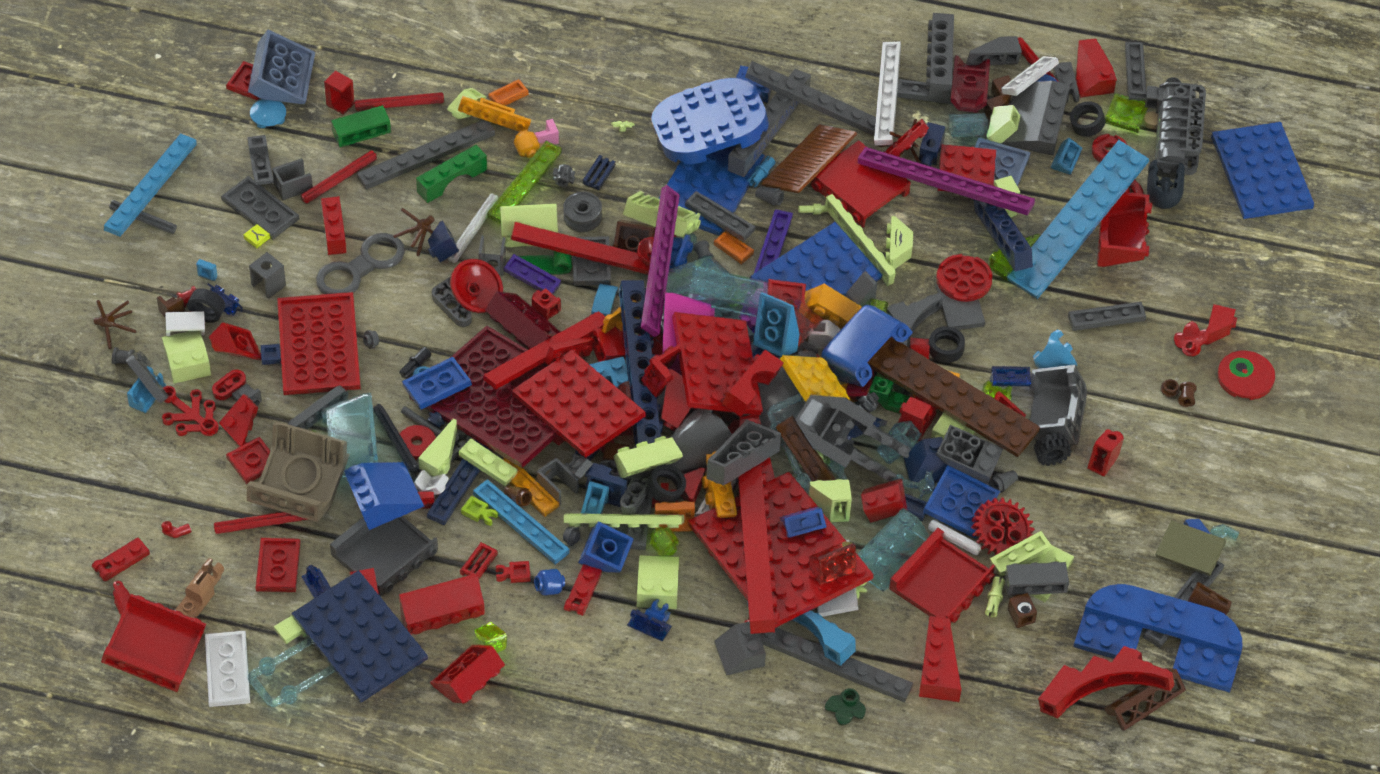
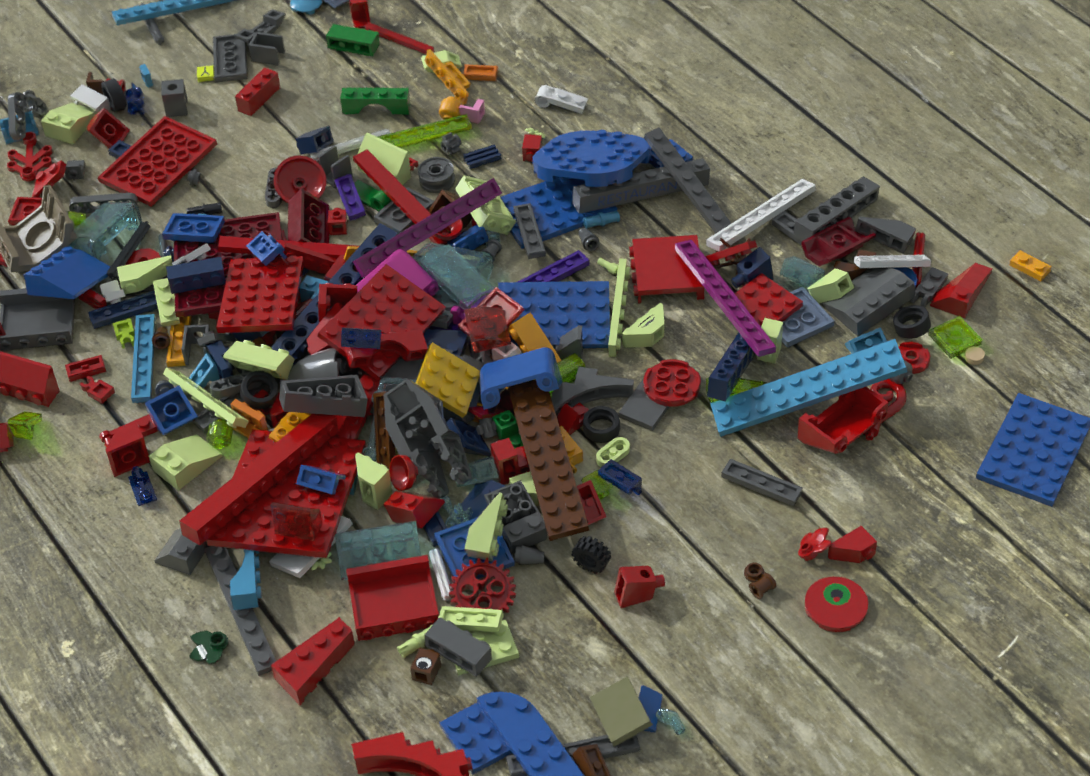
camera: 45 degrees right, 5 degrees down
reddish brown plant [94,300,137,349] -> none
red plate [212,369,246,400] -> none
red axle [301,150,377,204] -> none
dark grey bar [316,233,405,294] -> none
dark grey plate [357,120,495,190] -> none
reddish brown plant [393,208,435,256] -> none
blue head [534,569,565,596] -> none
blue tile [644,599,670,625] -> none
orange tile [714,231,754,265] -> none
dark azure slope [753,292,800,357] -> none
dark orange window [761,124,857,194] -> none
dark grey windscreen [1027,365,1087,445] -> none
dark azure piece [1033,329,1077,369] -> none
dark grey tile [1125,42,1146,99] -> none
dark grey piece [1129,77,1206,209] -> none
none -> red slope [105,422,150,477]
none -> dark blue brick [166,257,226,294]
none -> white hinge [172,243,211,265]
none -> blue bracket [246,232,287,266]
none -> clear blue hinge [341,328,381,349]
none -> red piece [389,455,418,491]
none -> yellowish green slope [465,493,508,561]
none -> red brick [522,134,542,161]
none -> white plate [535,85,588,114]
none -> yellowish green plate [596,437,630,468]
none -> light orange plate [1009,250,1052,282]

